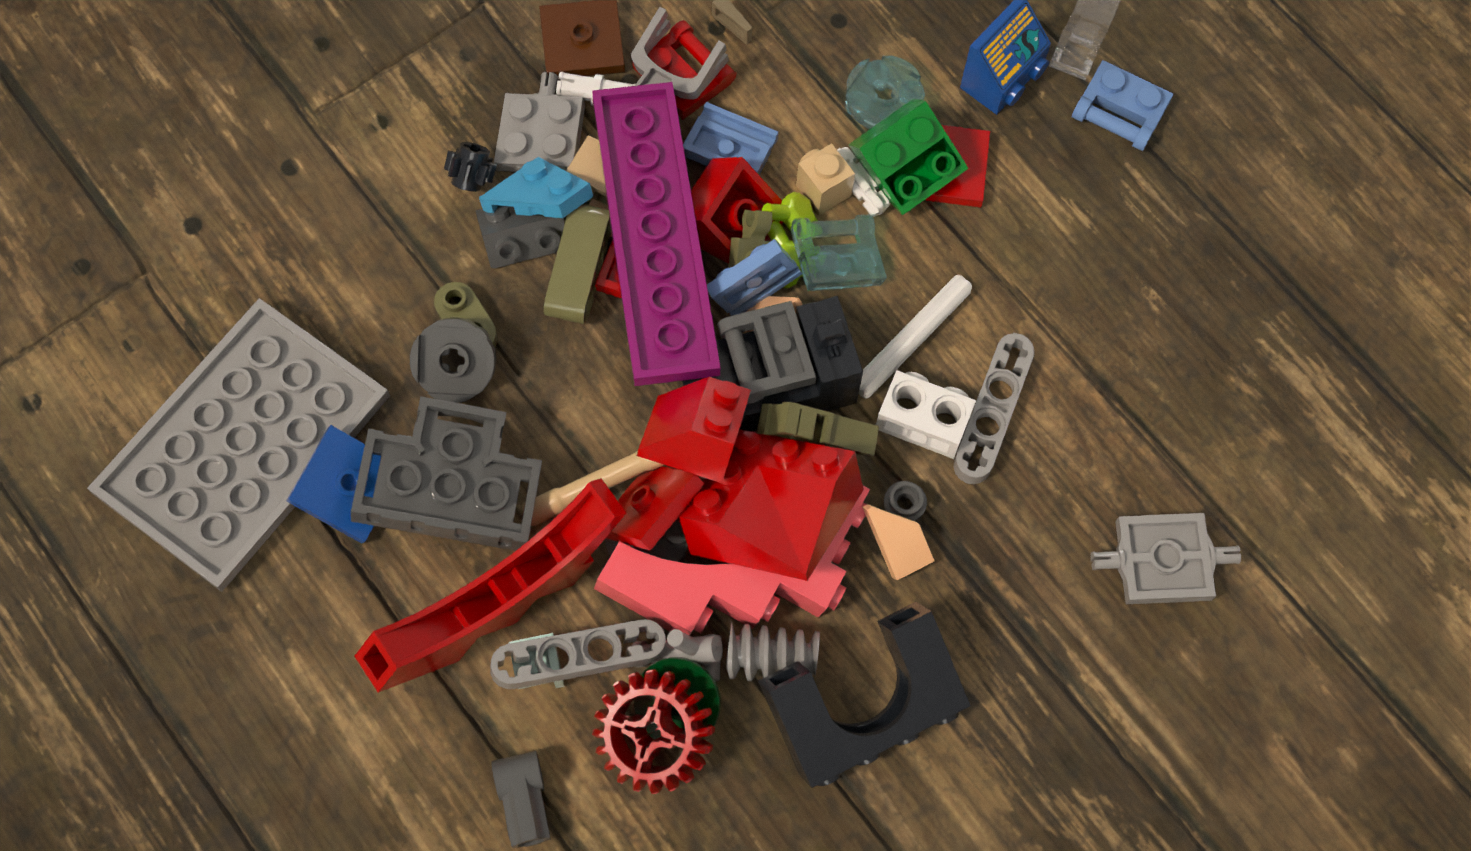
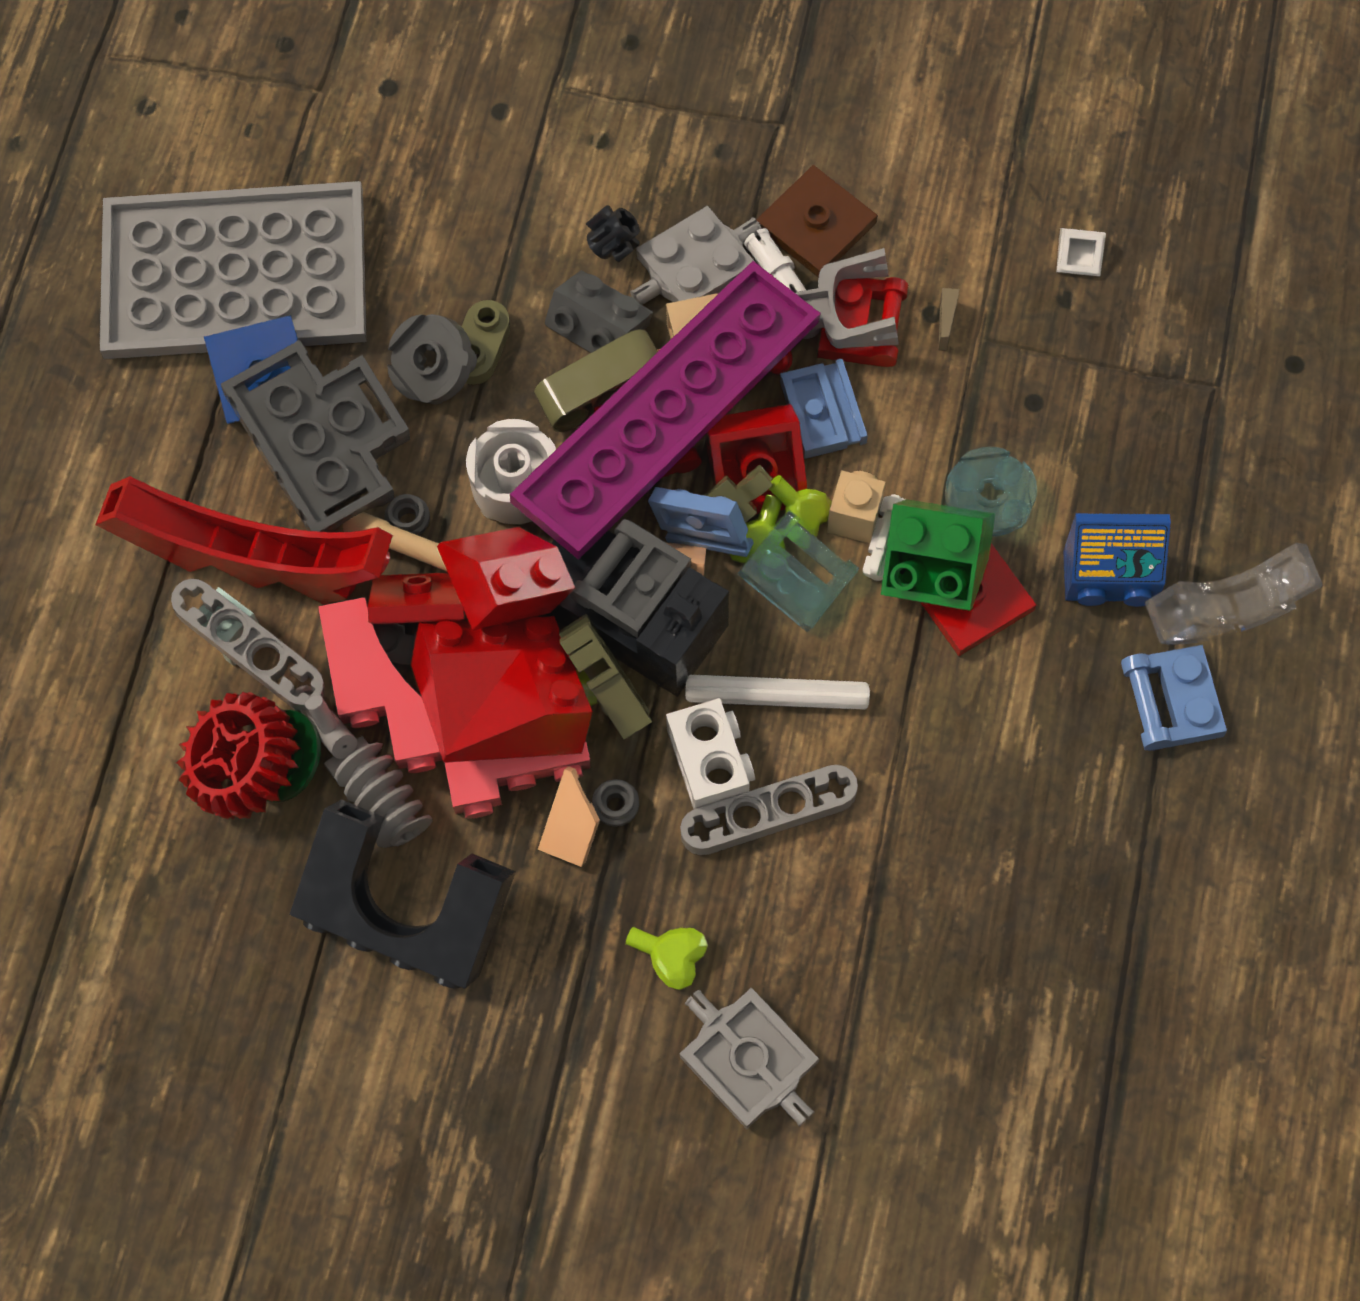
camera: 55 degrees right, 0 degrees up
dark azure wing [479,157,593,218] -> none
dark grey piece [491,751,551,848] -> none
none -> dark grey plate [384,494,430,536]
none -> white brick [466,419,556,524]
none -> lime rock [626,927,708,990]

